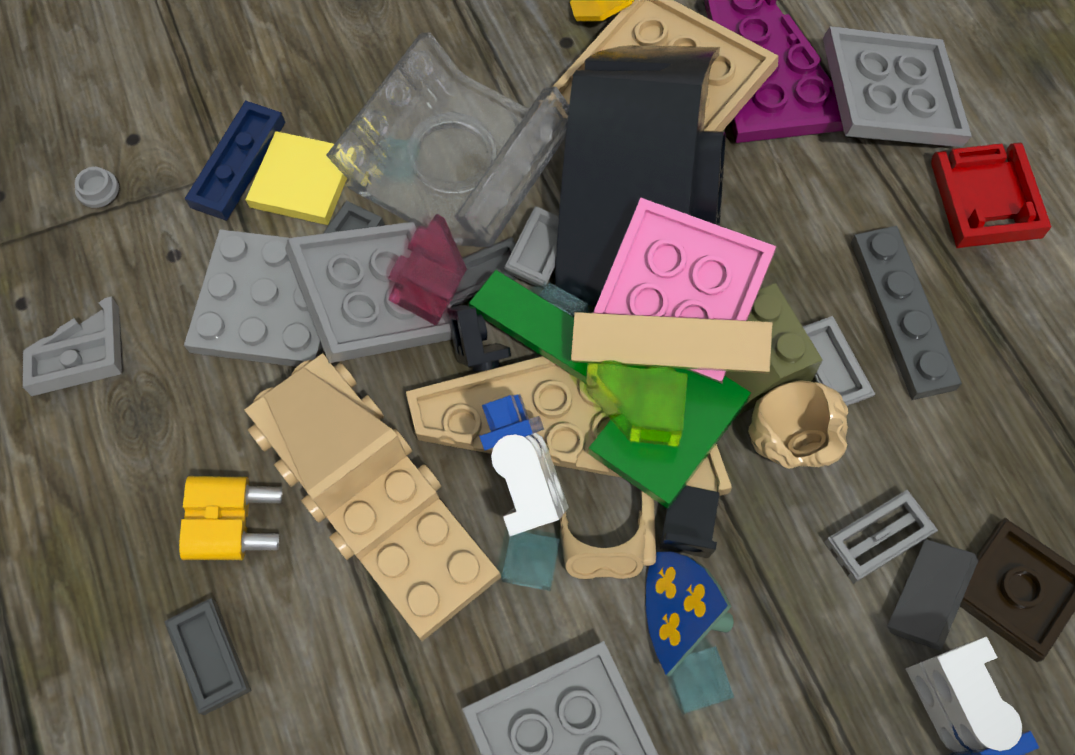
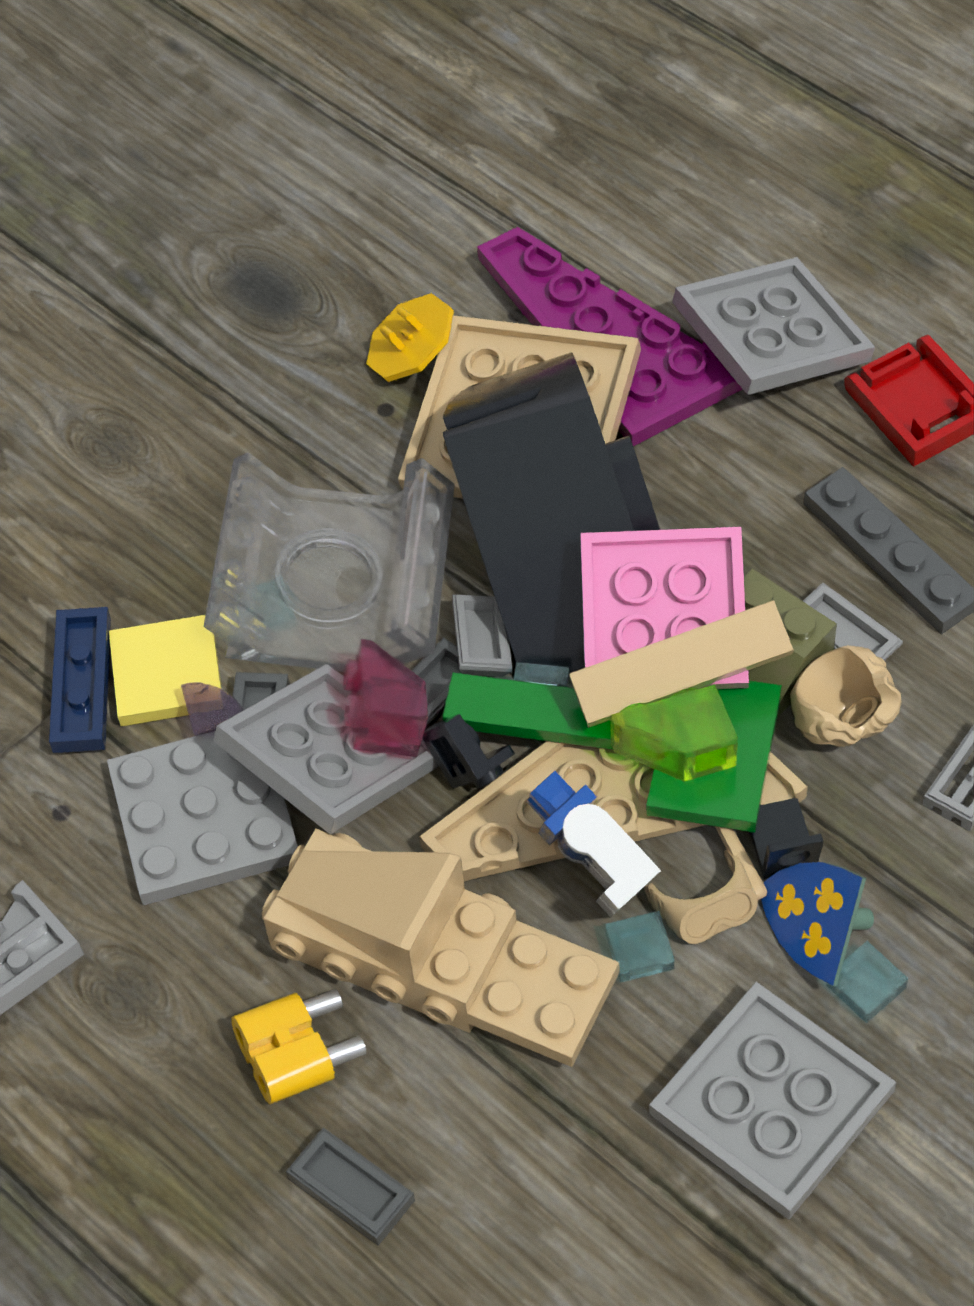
camera: 25 degrees left, 10 degrees down
none -> tile [181,682,244,736]

